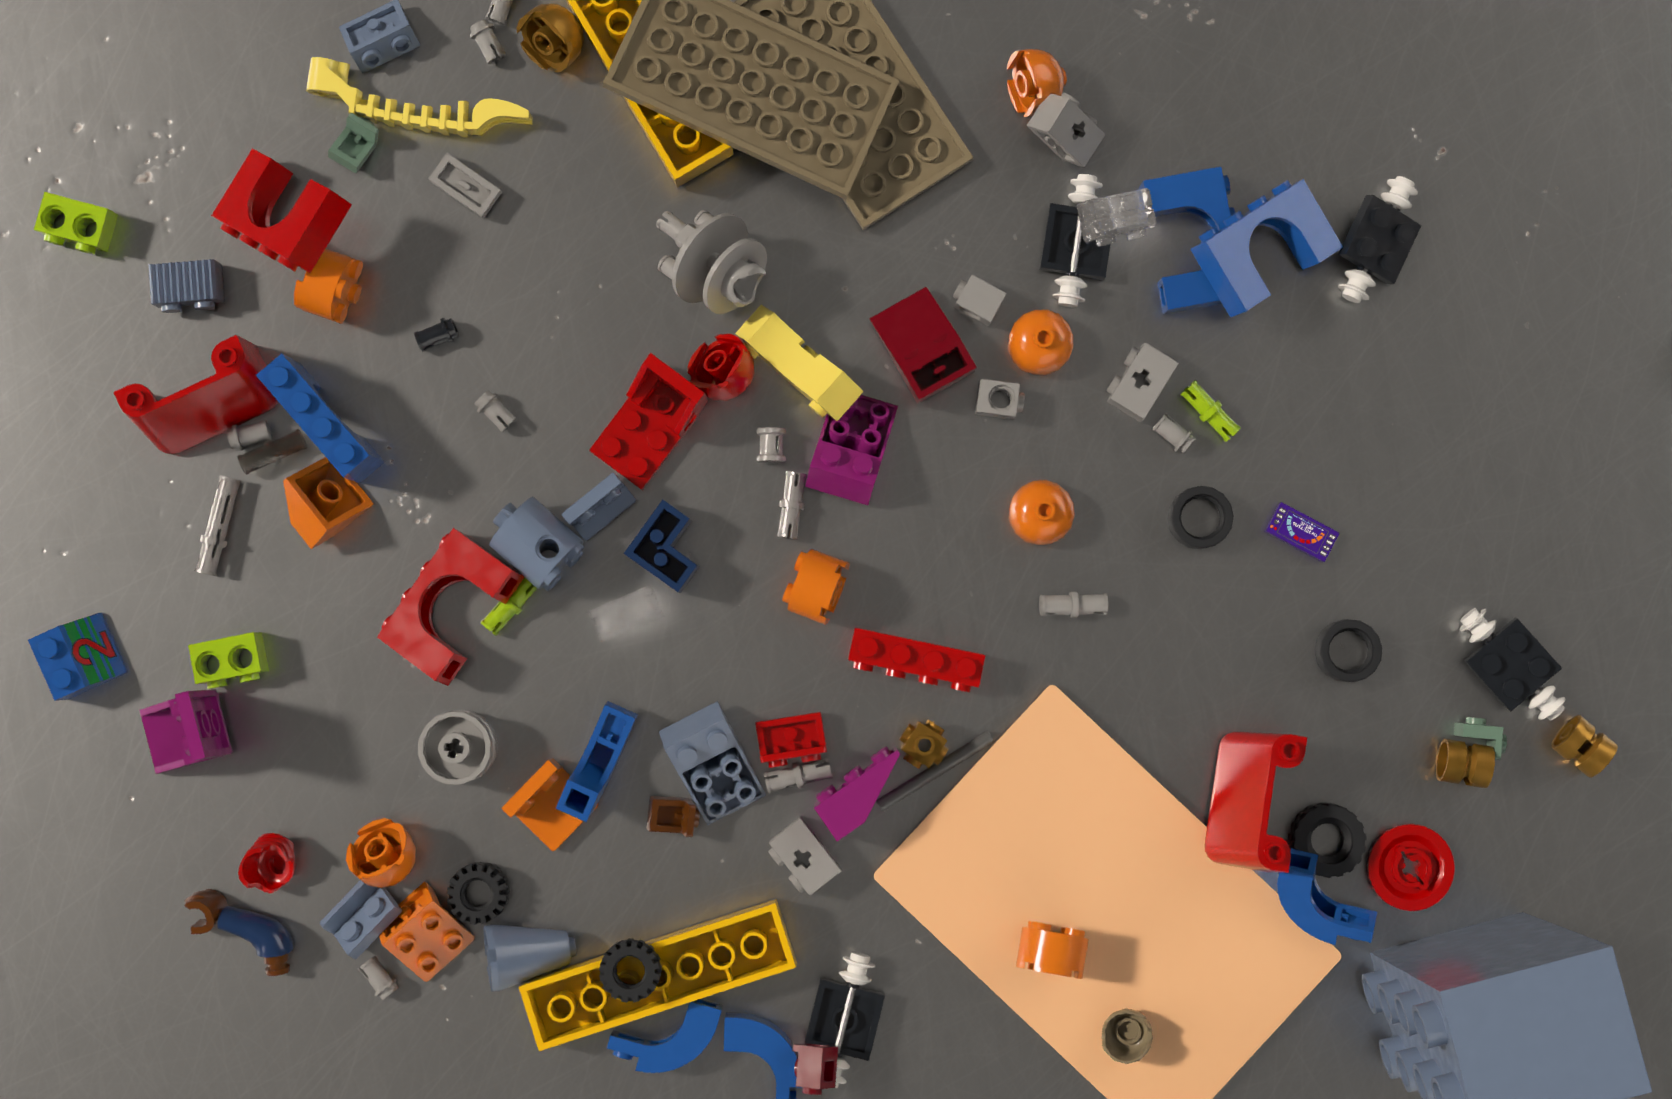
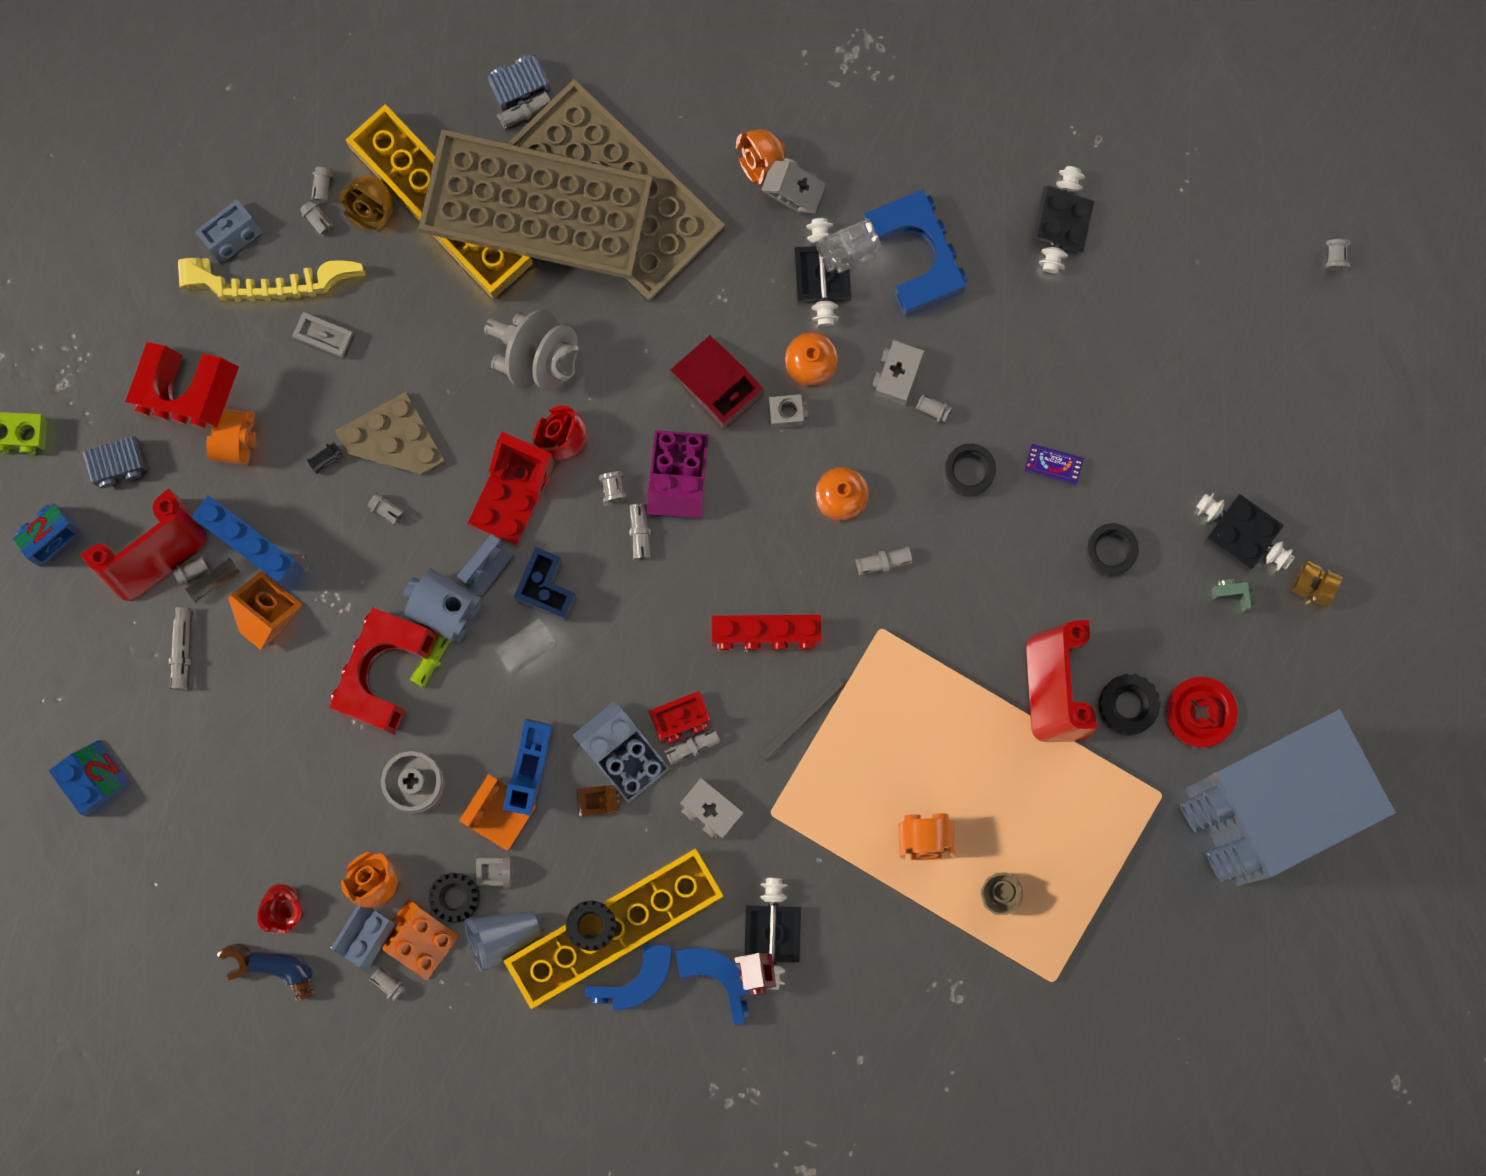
camera: 10 degrees left, 5 degrees down
magenta bracket [139,689,233,774] -> none
lime brick [188,632,269,689] -> none
sand green bracket [328,113,379,173] -> none
light yellow brick [735,305,864,421] -> none
orange brick [782,549,850,625] -> none
magenta slope [814,746,900,841] -> none
pearl gold brick [899,720,949,769] -> none
light grey brick [953,275,1007,327] -> none
lime pin [1180,380,1241,442] -> none
arch [1190,179,1343,318] -> none
blue arch [1277,849,1377,945] -> none
pearl gold wheel [1436,739,1495,788] -> none
none -> blue slope [13,503,80,567]
none -> dark tan plate [335,391,445,476]
none -> light grey tile [476,856,512,889]

